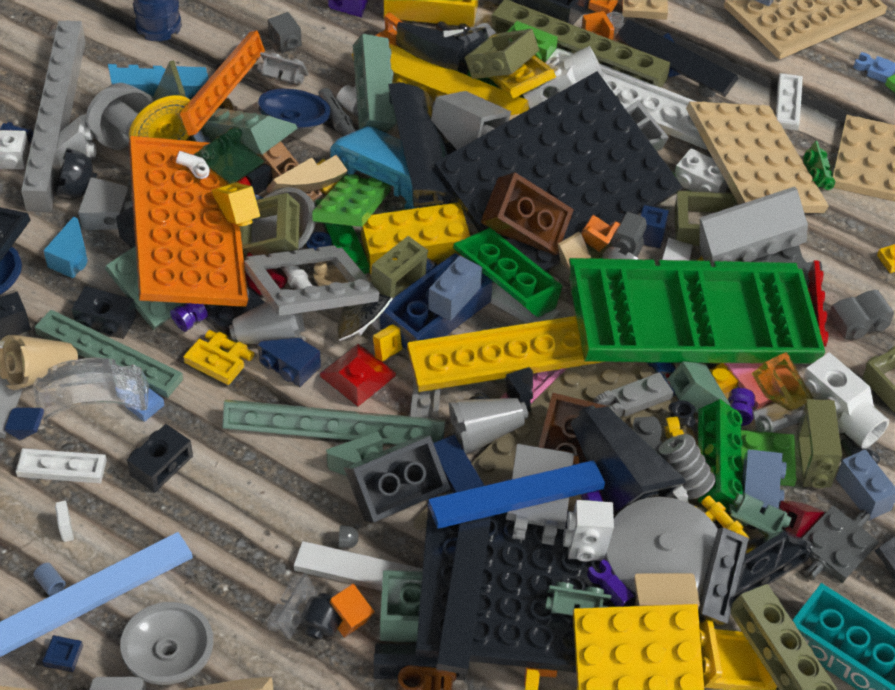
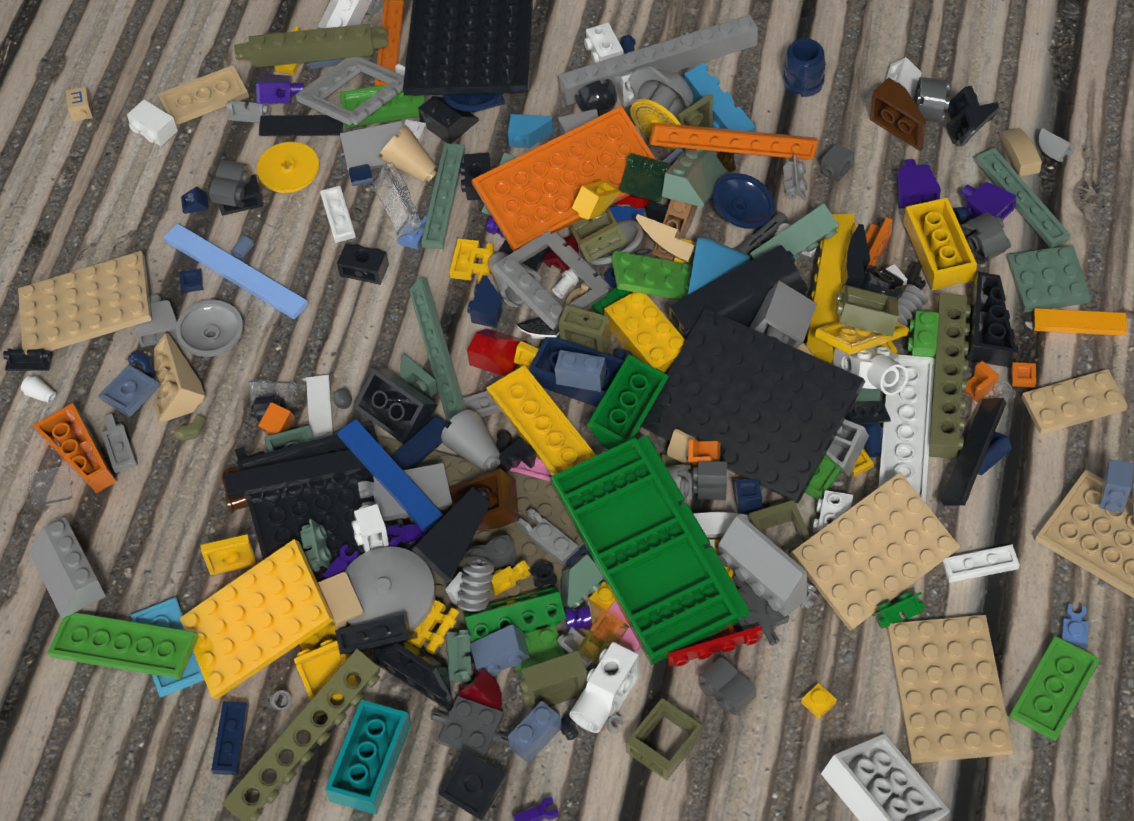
camera: 75 degrees right, 5 degrees up
white tile [55,501,74,542] -> none
white arm [175,151,209,179] -> none
reddish brown slope [481,172,574,255] -> none

